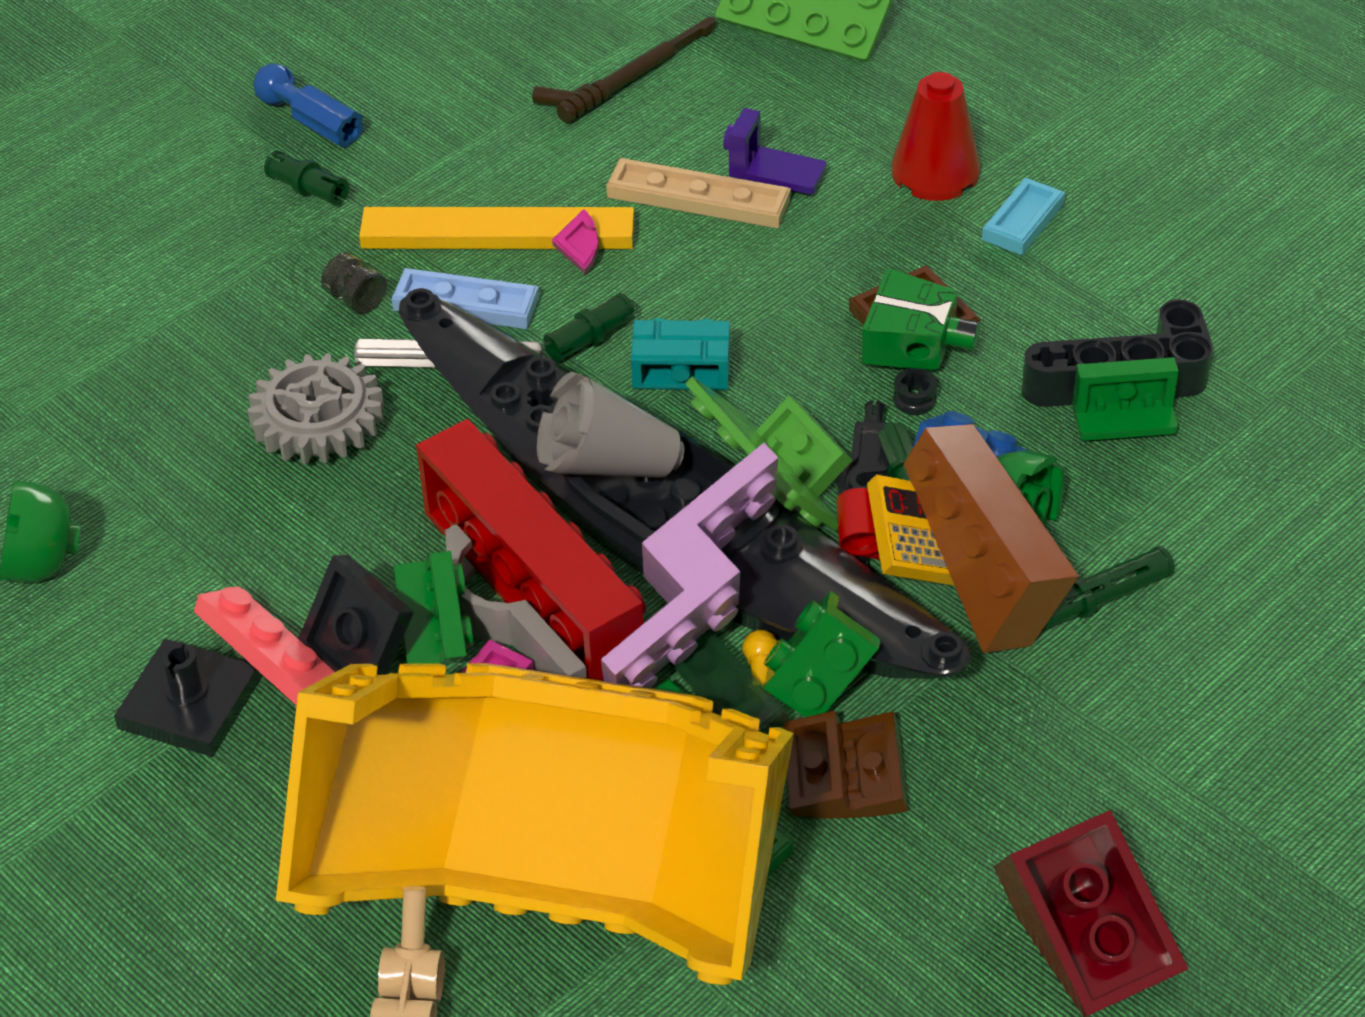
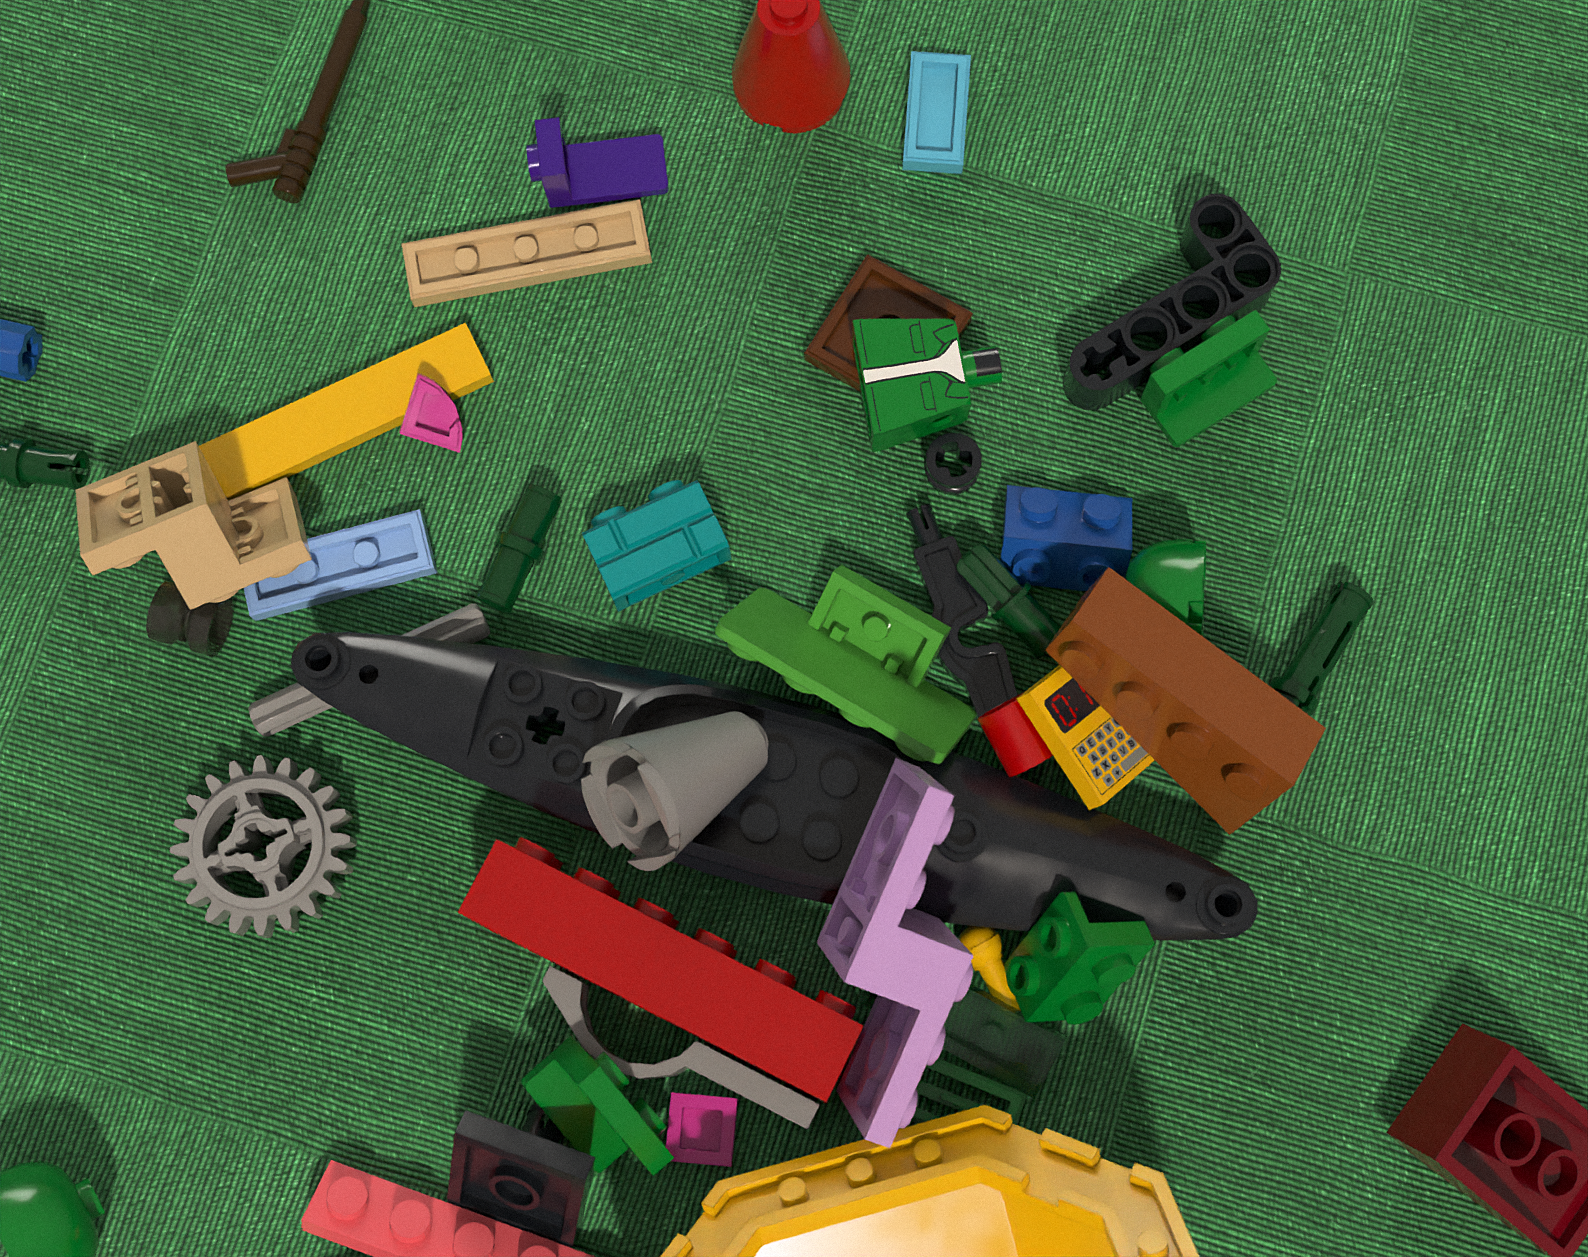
camera: 25 degrees left, 30 degrees up
reddish brown slope [783,711,908,819] -> none
none -> tan bracket [76,441,312,610]

